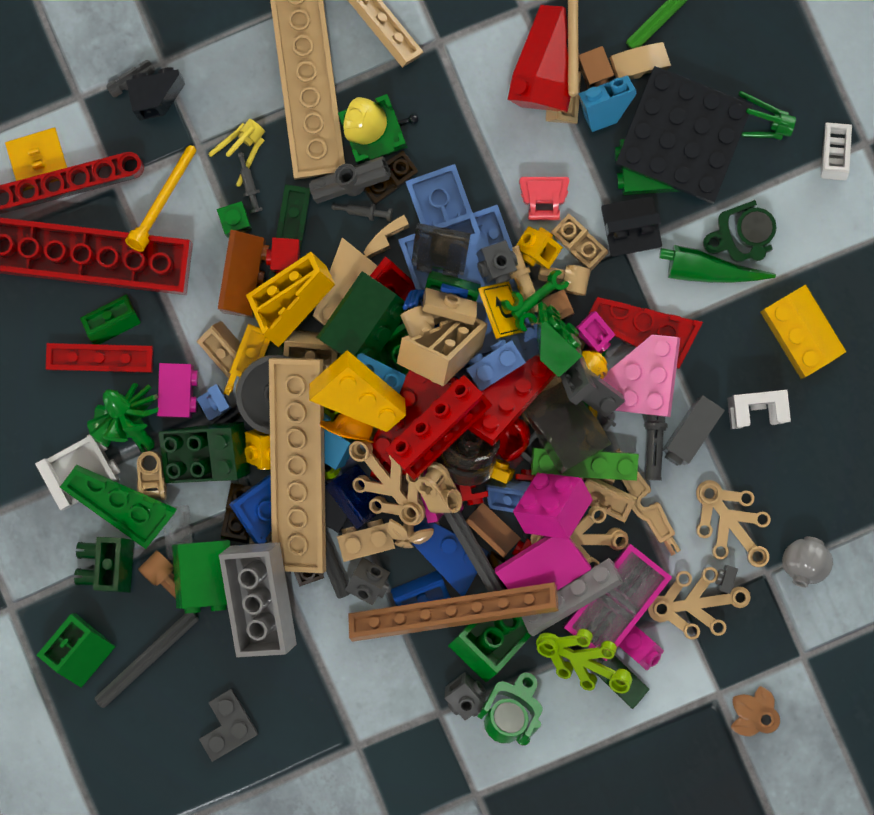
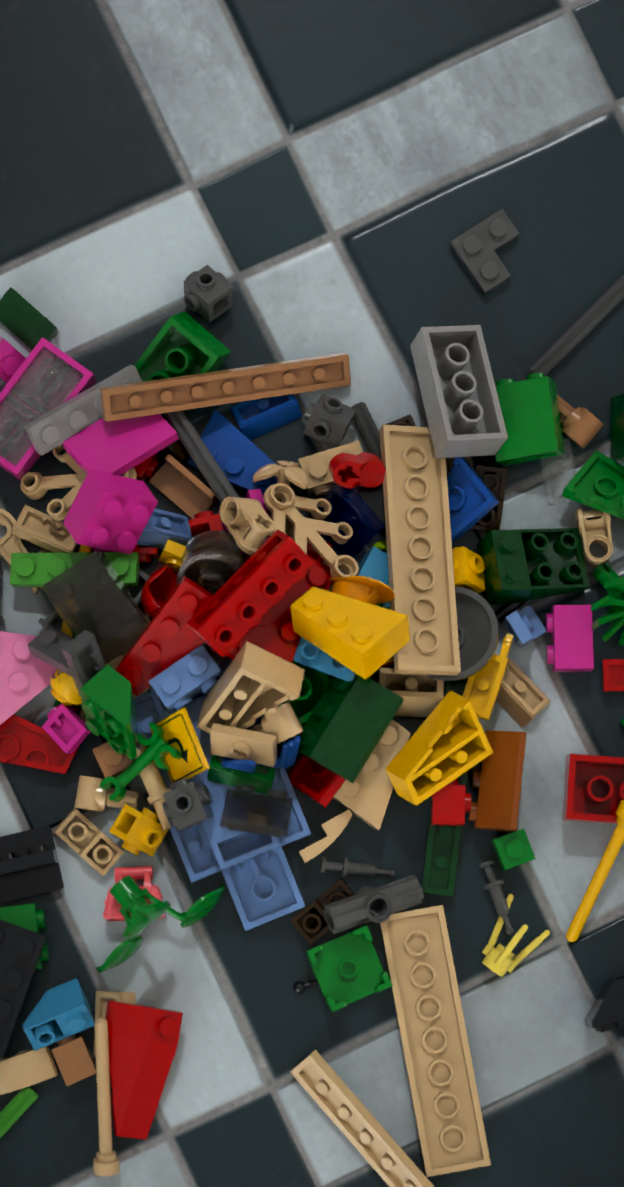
camera: 175 degrees right, 5 degrees down
light yellow helmet [343,97,387,144] -> none
green piece [477,673,543,745] -> none
lime plant [536,629,632,693] -> none
none -> green plant [96,876,225,973]
none -> red piece [329,452,386,489]

